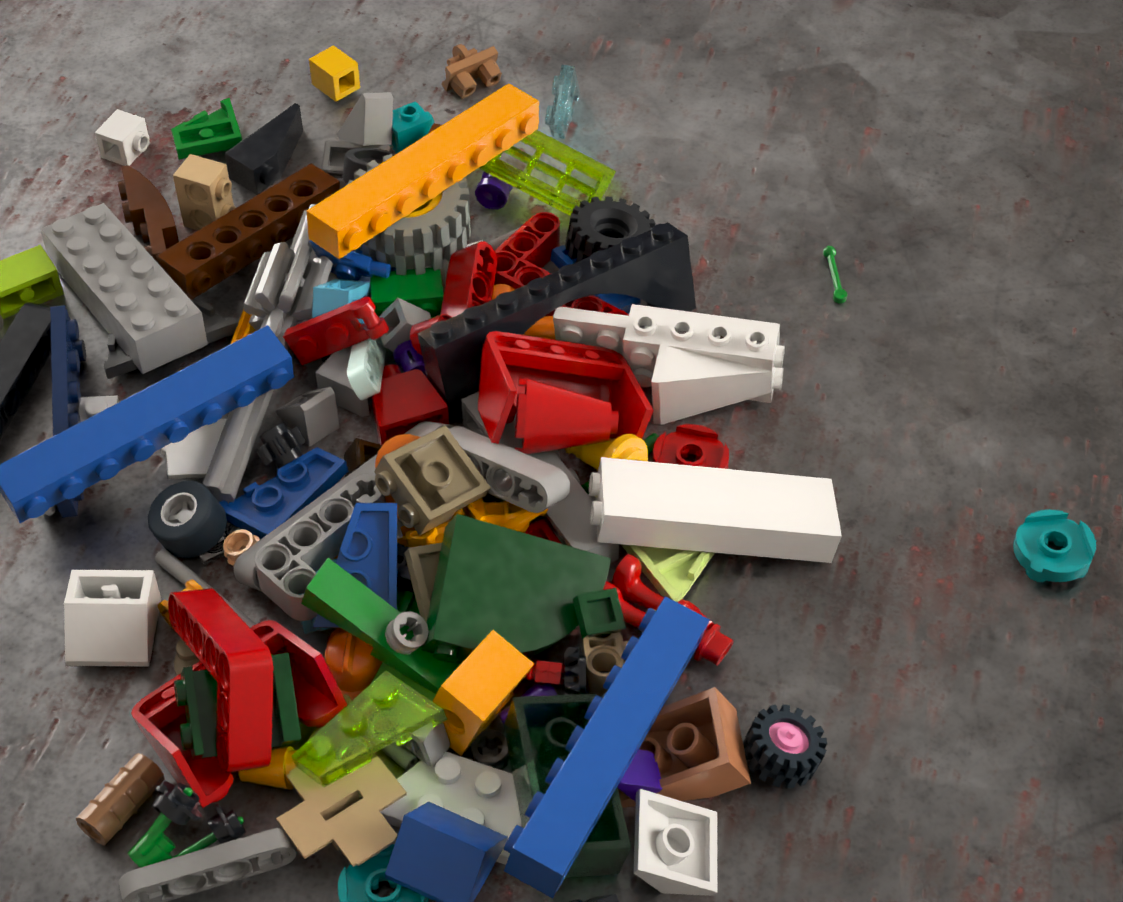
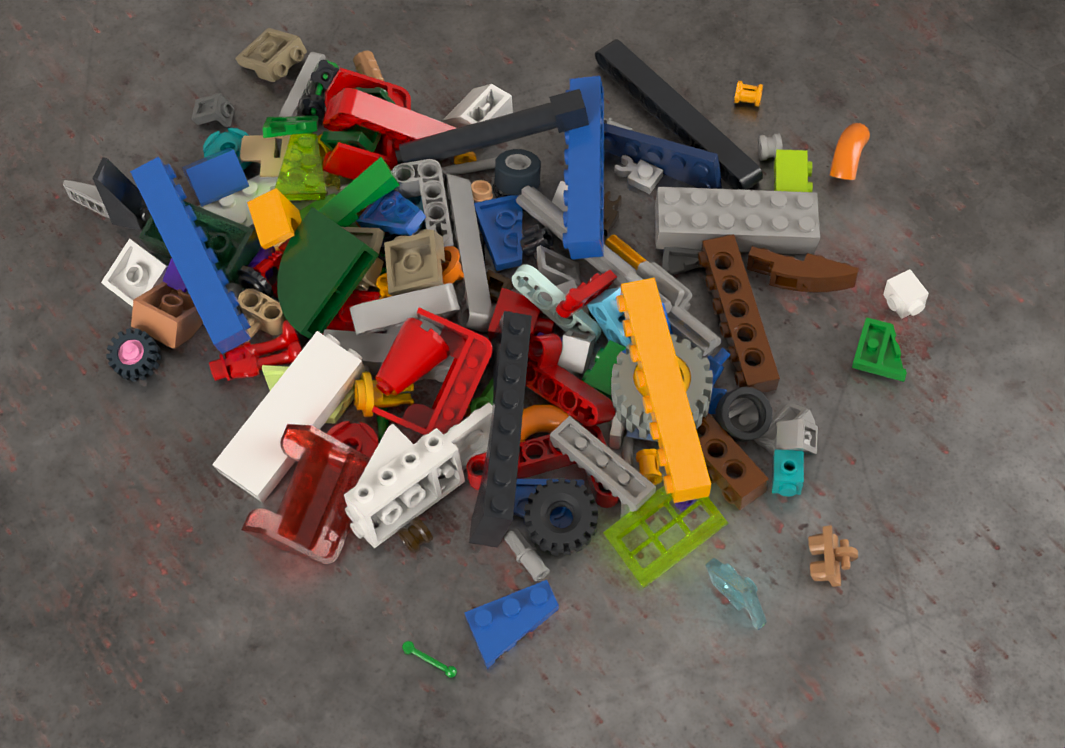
camera: 130 degrees right, 10 degrees up
tan brick [173,154,236,230] -> none
black slope [225,103,303,195] -> none
yellow brick [309,45,360,102] -> none
light grey bush [385,611,429,654] -> none
dark green plate [572,588,626,639] -> none
teal plate [1013,509,1096,582] -> none
none -> clear red windscreen [241,424,370,564]
none -> green wing [263,116,319,138]
none -> black brick [395,89,589,164]
none -> blue wing [464,580,559,669]
none -> light grey gear [550,416,656,512]
none -> light orange bush [636,449,663,485]

